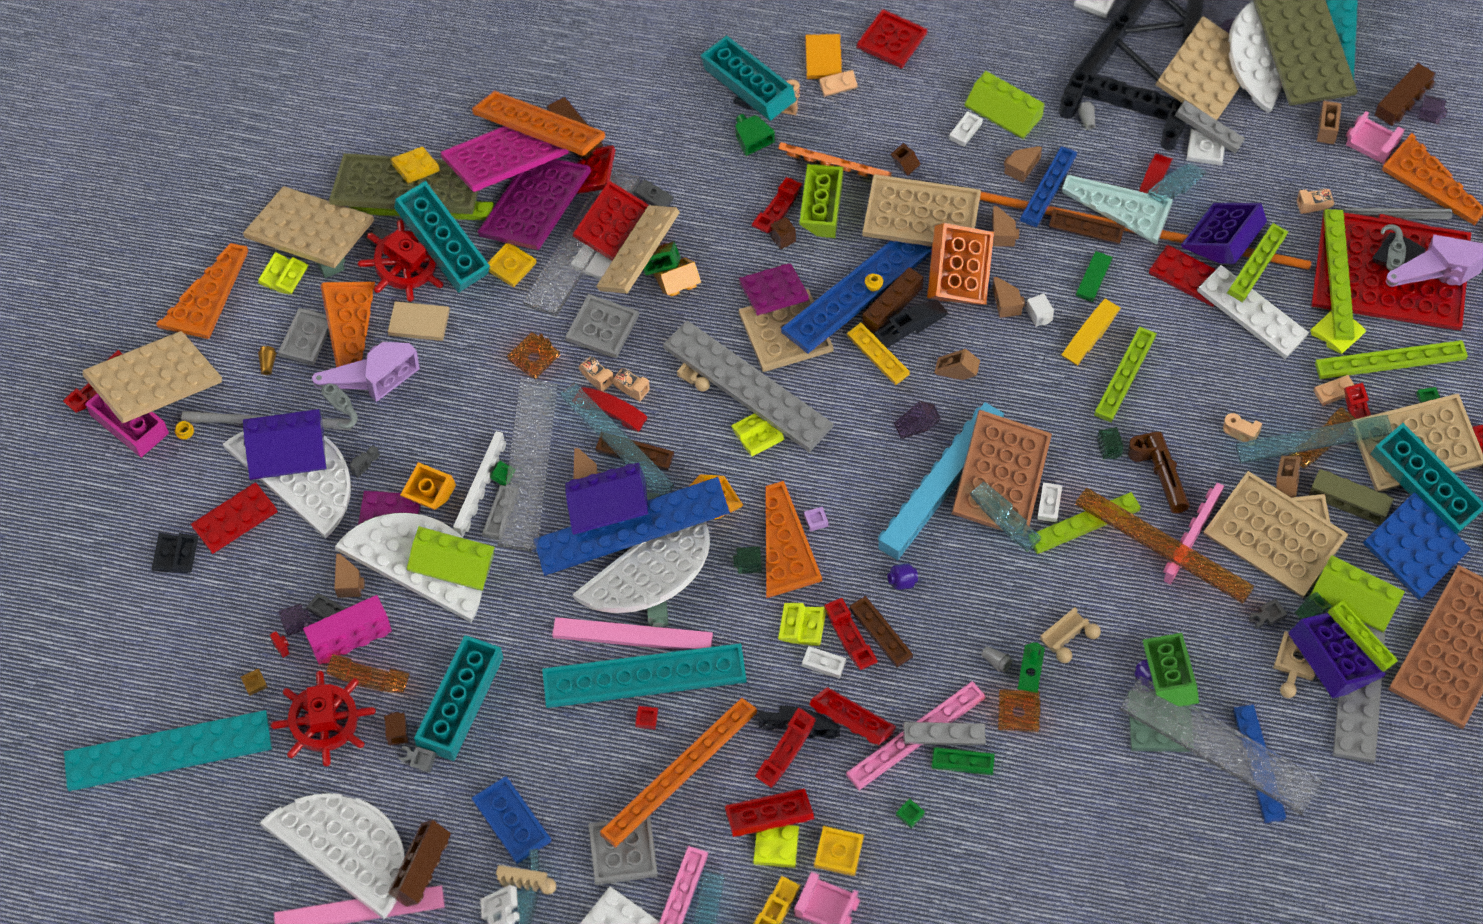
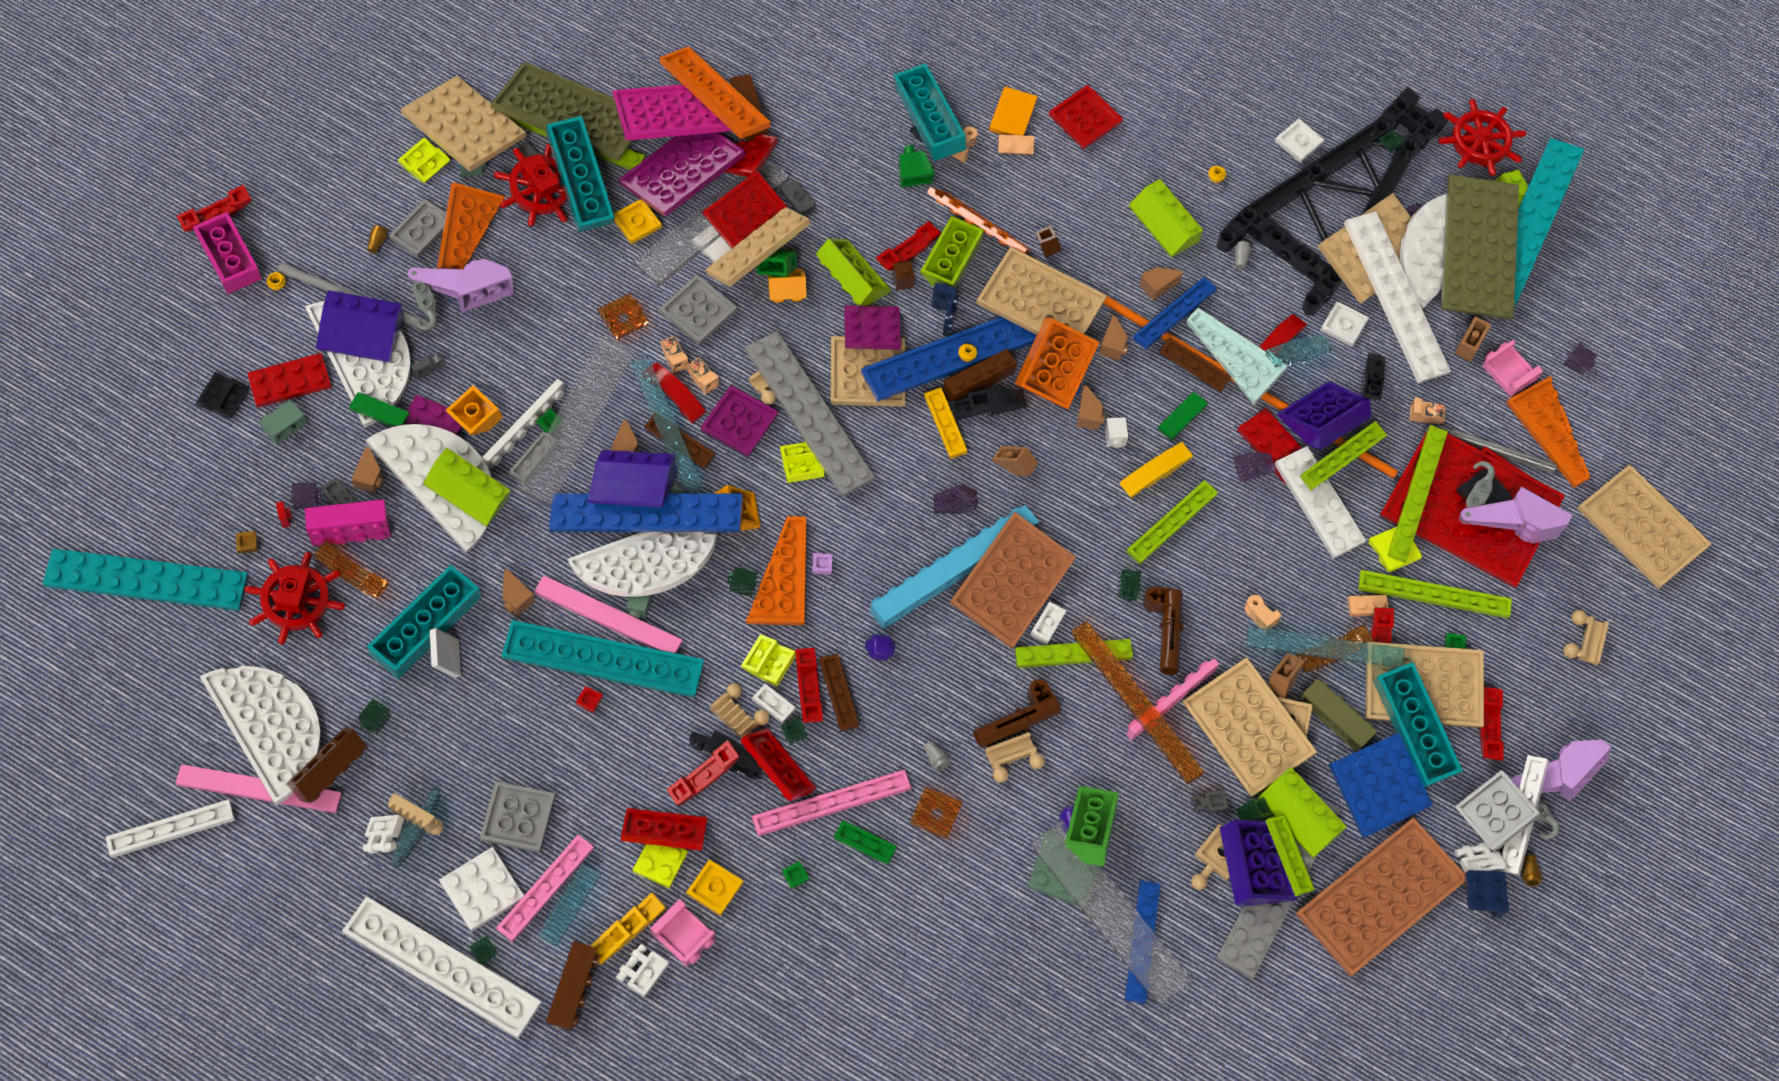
camera: 10 degrees right, 5 degrees up
tan plate [83,331,222,423] -> none
orange wing [156,243,249,339] -> none
reddish brown brick [384,712,409,746] -> none
tan tile [388,301,450,341] -> none
yellow plate [391,146,440,183] -> none
dark grey plate [398,746,437,773] -> none
blue plate [472,776,551,865] -> none
orange plate [600,698,757,848] -> none
light grey plate [903,722,986,746] -> none
white plate [949,111,983,147] -> none
clear light blue slope [970,482,1041,552] -> none
green torso [1017,642,1045,693] -> none
light grey plate [1175,100,1245,154] -> none
reddish brown brick [1374,62,1436,126] -> none
none -> sand green brick [259,399,307,445]
none -> green tile [349,392,410,427]
none -> clear green brick [358,699,391,735]
none -> white tile [430,628,461,678]
none -> medium nougat slope [502,569,535,617]
none -> magenta plate [701,385,778,458]
none -> tan gear [710,683,769,739]
none -> clear green plate [780,718,807,745]
none -> lime slope [816,238,891,305]
none -> dark blue bracket [931,283,959,336]
none -> reddish brown piece [973,679,1061,748]
none -> yellow plate [1208,166,1226,183]
none -> clear purple slope [1232,452,1276,482]
none -> white plate [1344,212,1451,384]
none -> black slope [1361,352,1386,401]

